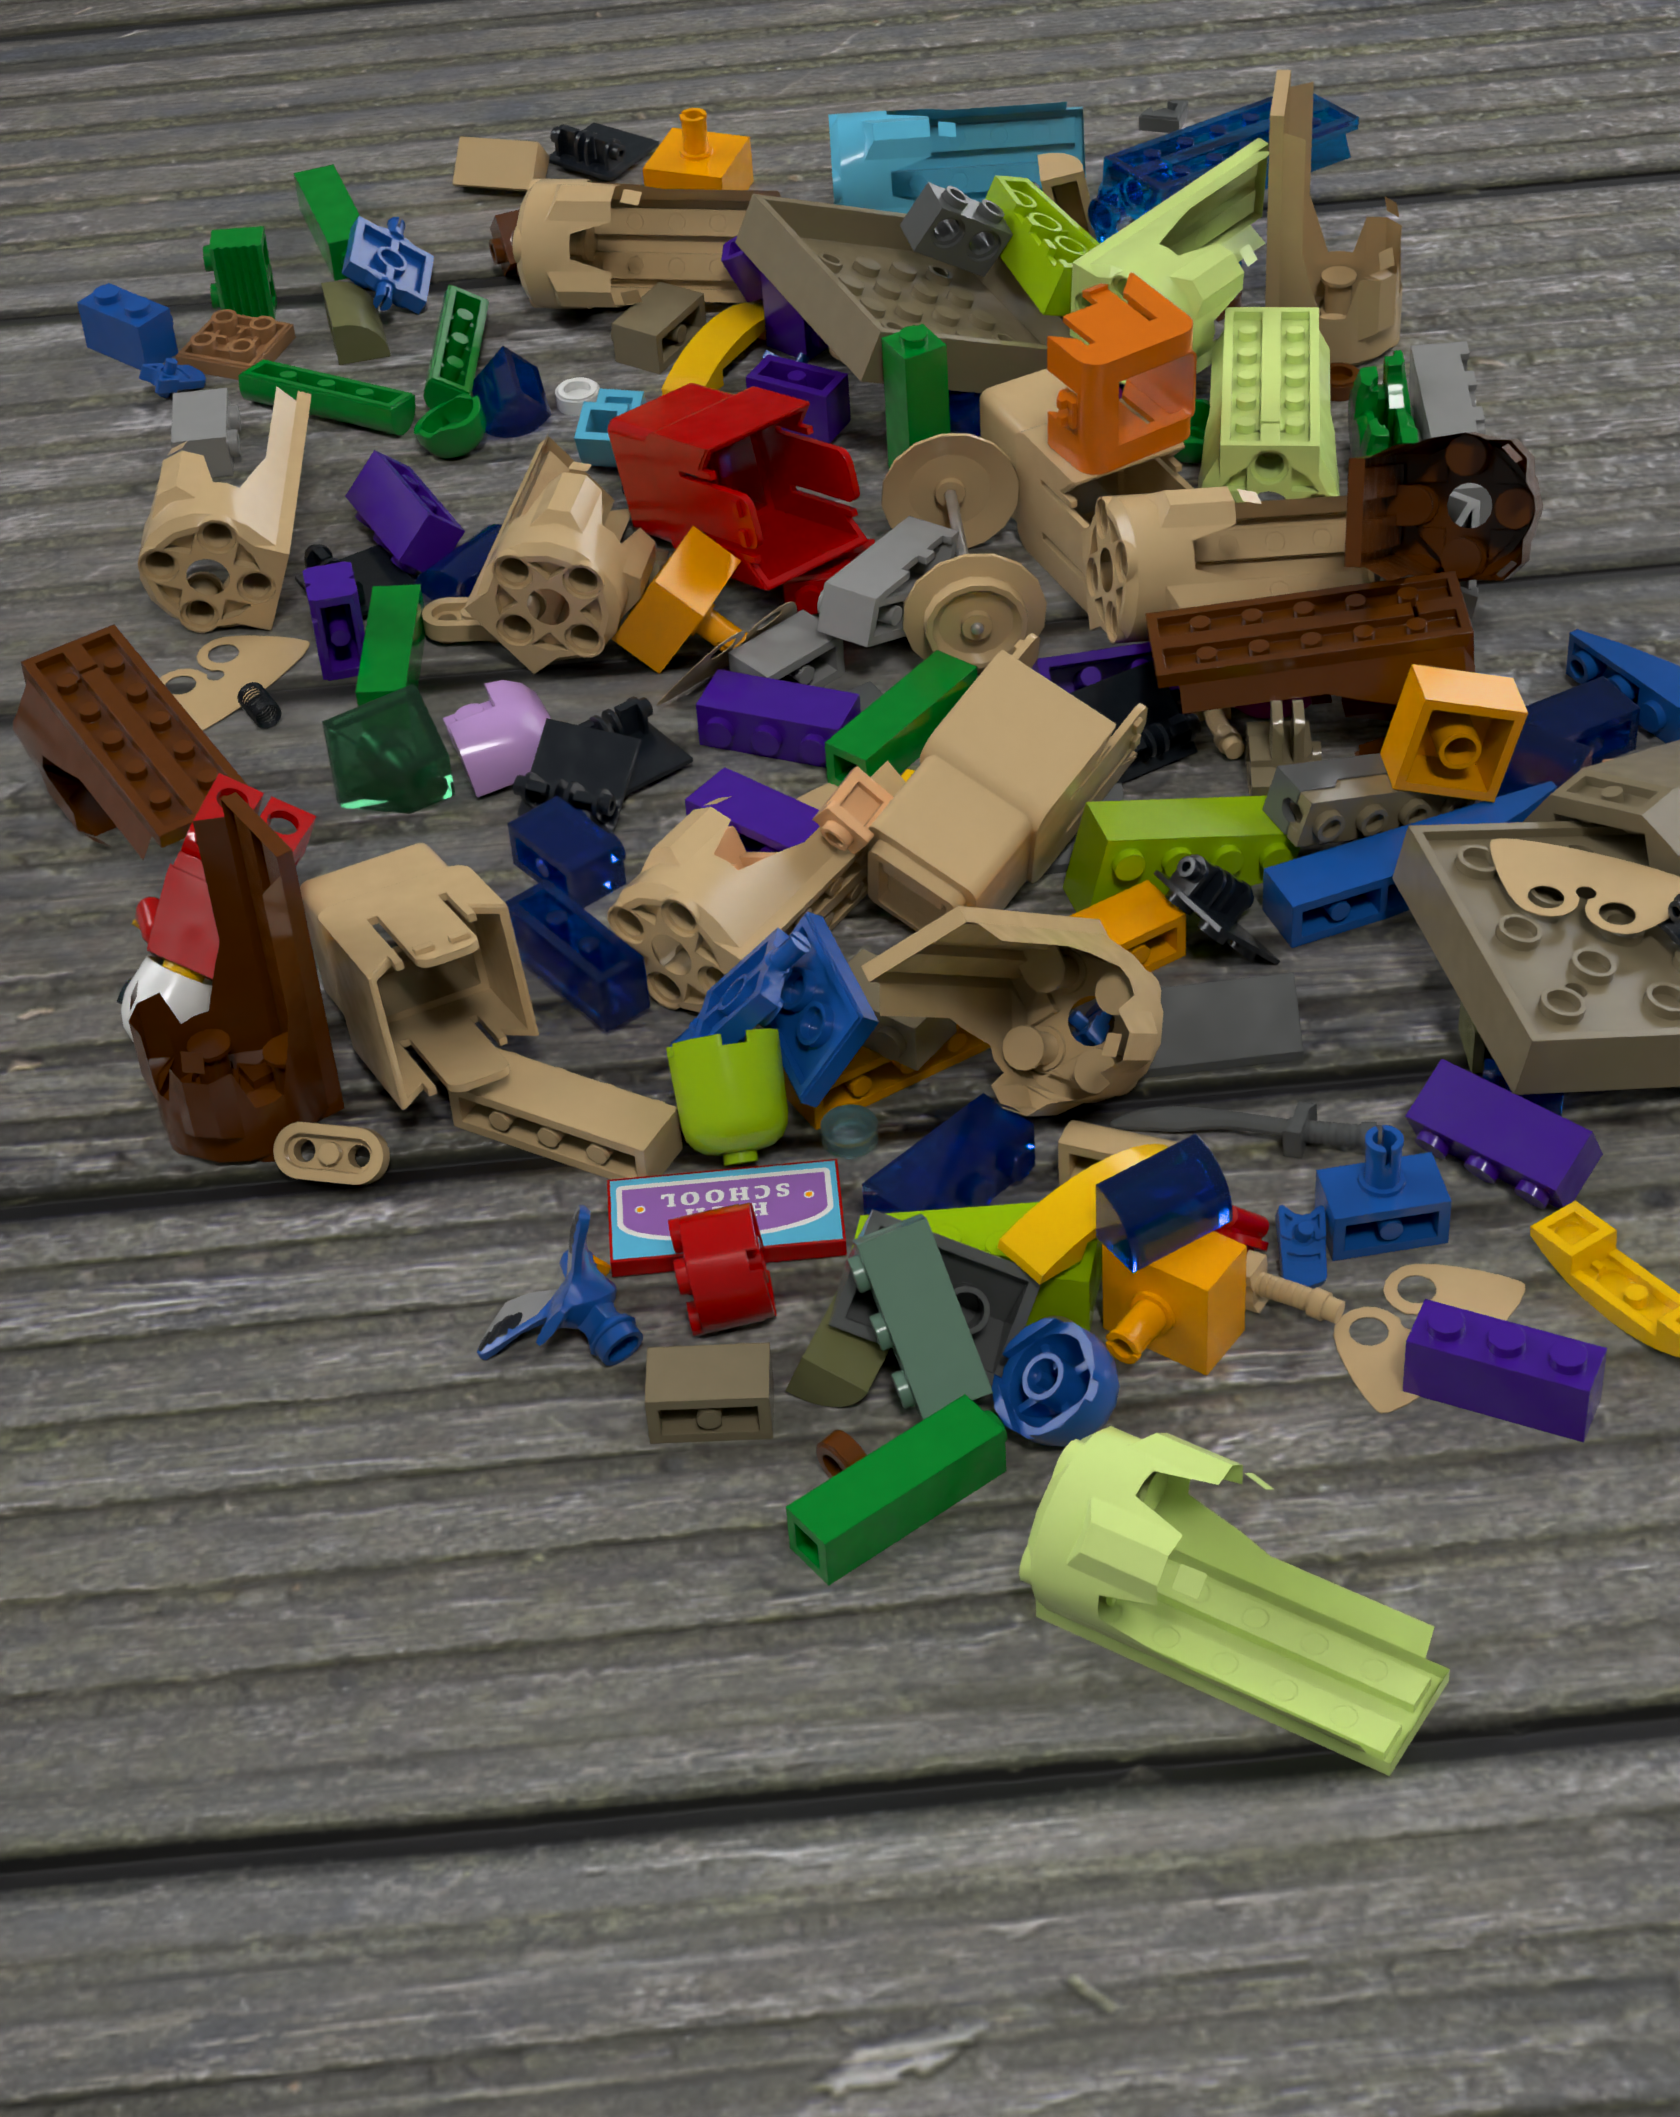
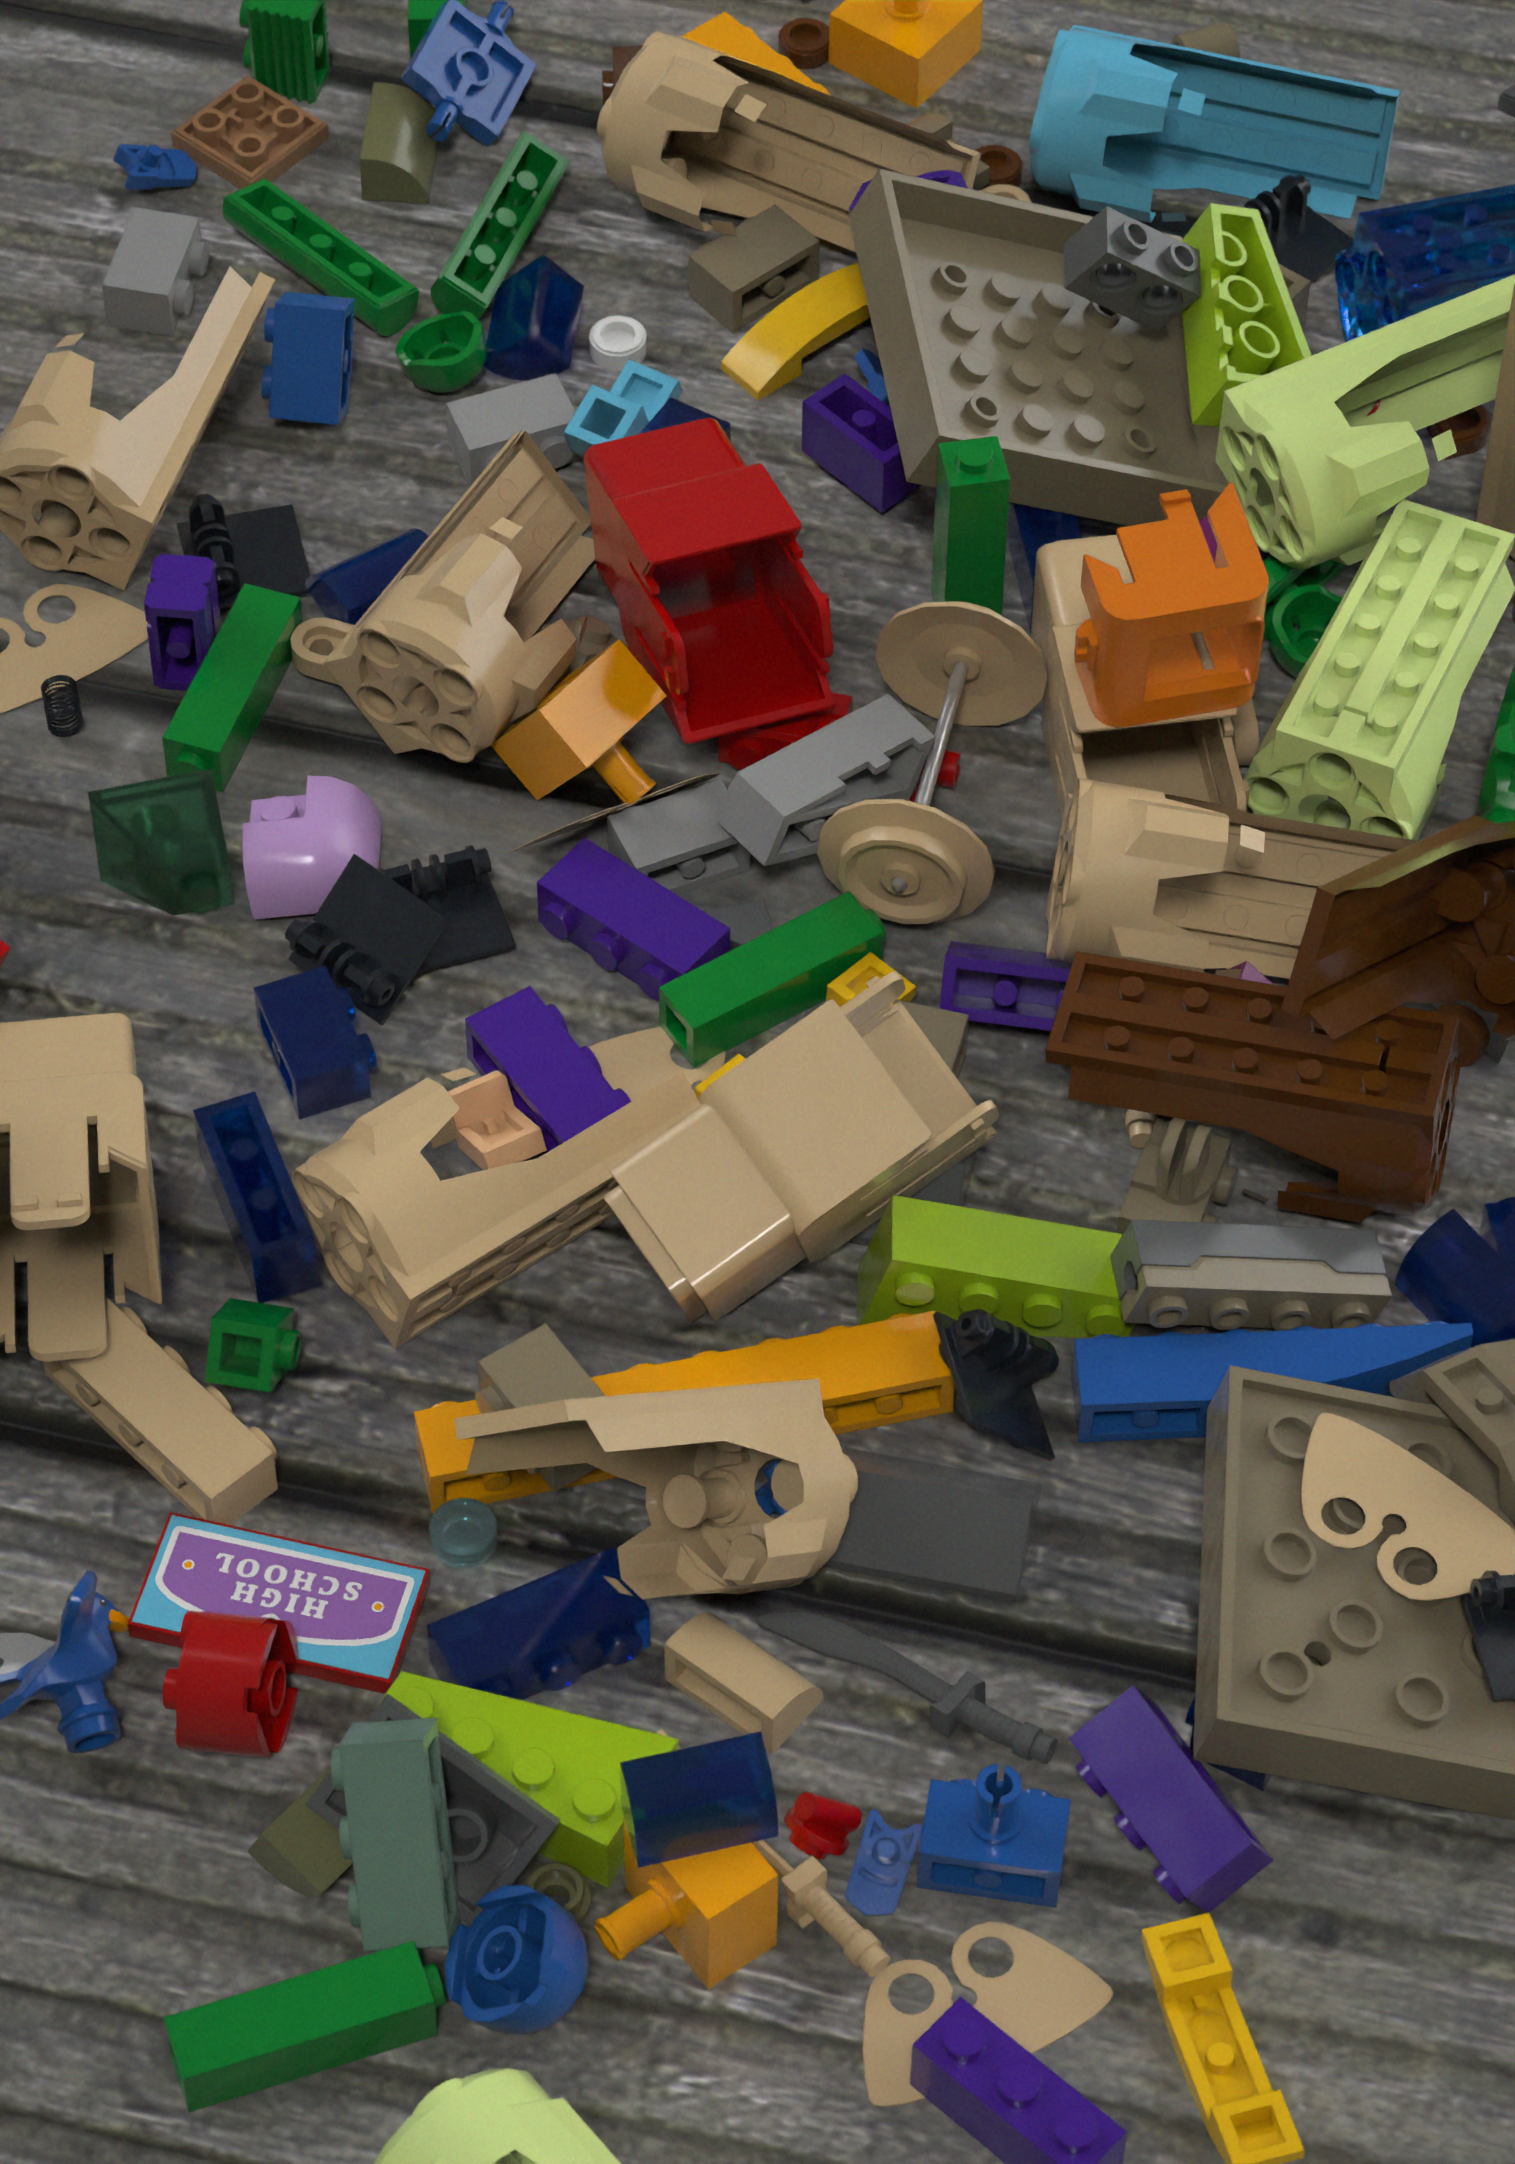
camera: 15 degrees right, 10 degrees up
blue brick [77,283,178,370] -> none
dark purple brick [345,450,465,578] -> none
dark tan brick [645,1342,774,1444] -> none
lime cylinder [666,1028,788,1166] -> none
blue plate [670,927,811,1047] -> none
blue tile [763,911,879,1108] -> none
light nougat bracket [812,766,894,854] -> none
reddish brown tile [816,1429,867,1478] -> none
yellow slope [997,1144,1207,1285] -> none
tan brick [1037,153,1101,243] -> none
black hinge [1070,660,1201,783] -> none
light orange brick [1380,664,1528,802] -> none
none -> green brick [205,1298,301,1392]
none -> blue brick [261,292,355,425]
none -> light grey brick [446,373,581,487]

